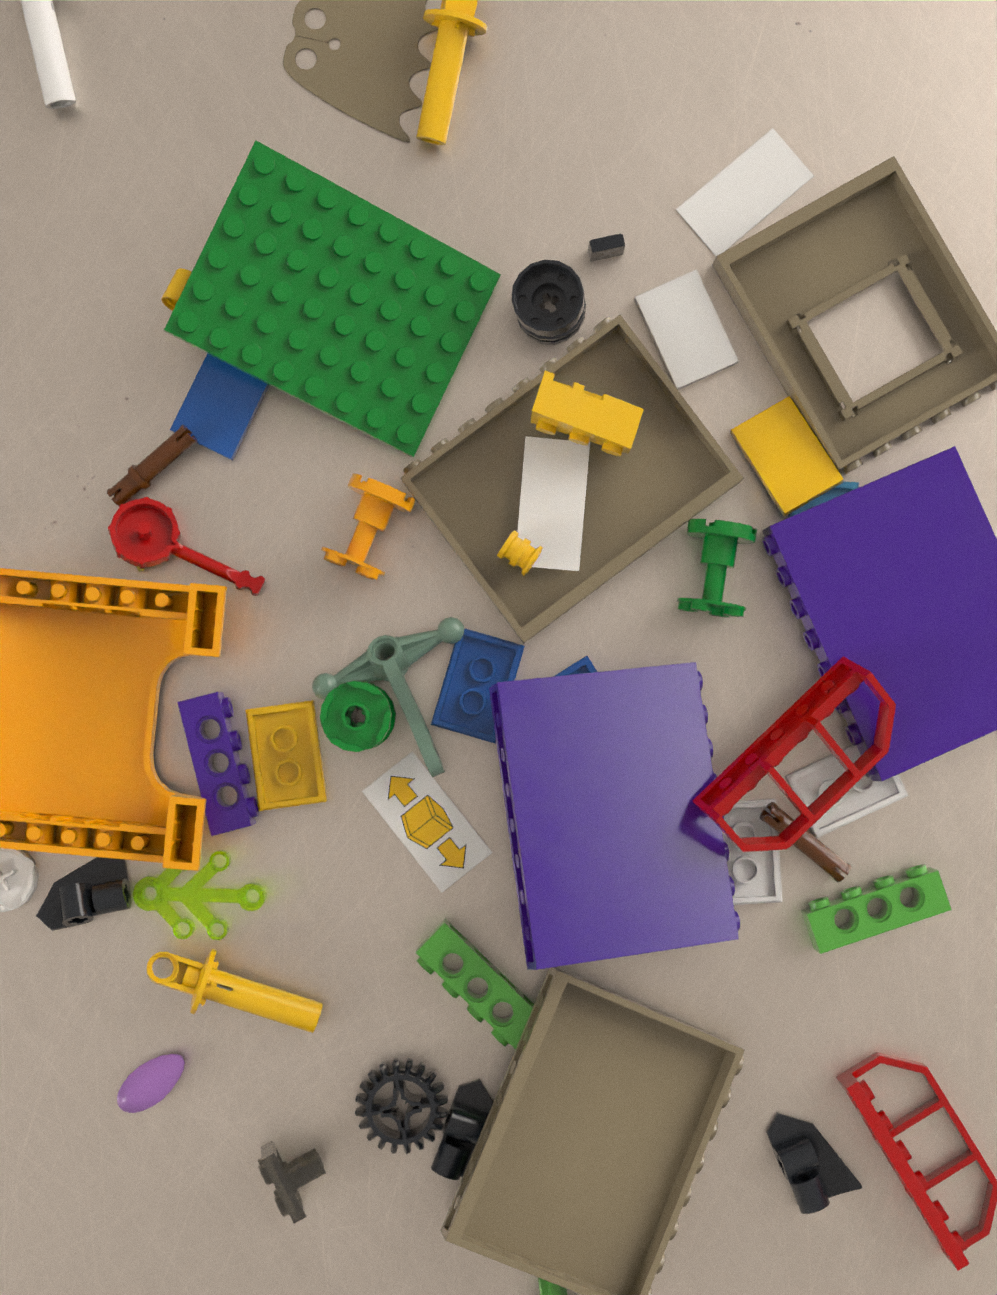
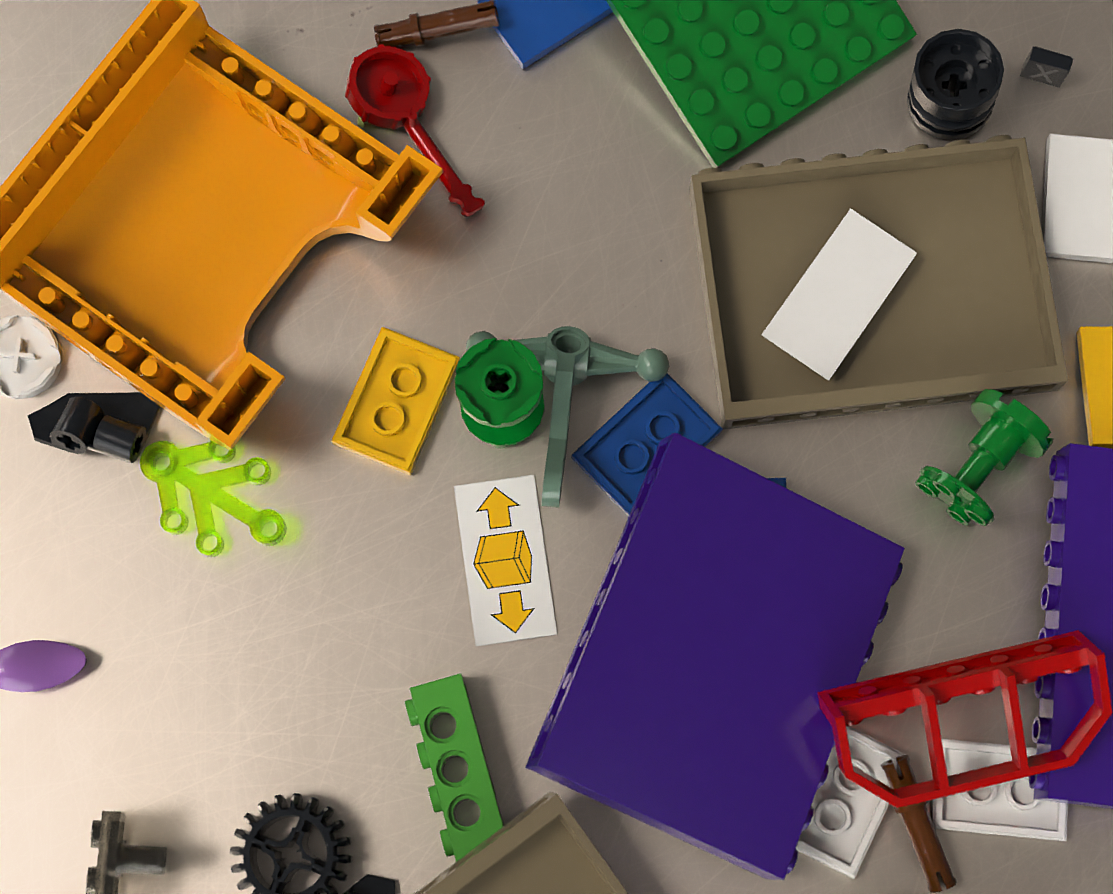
camera: 30 degrees right, 10 degrees down
yellow piece [146,949,323,1033] -> none
dark purple brick [177,692,259,836] -> none
light orange piece [321,473,416,580] -> none
yellow bush [497,530,543,576] -> none
yellow wedge [531,370,644,456] -> none

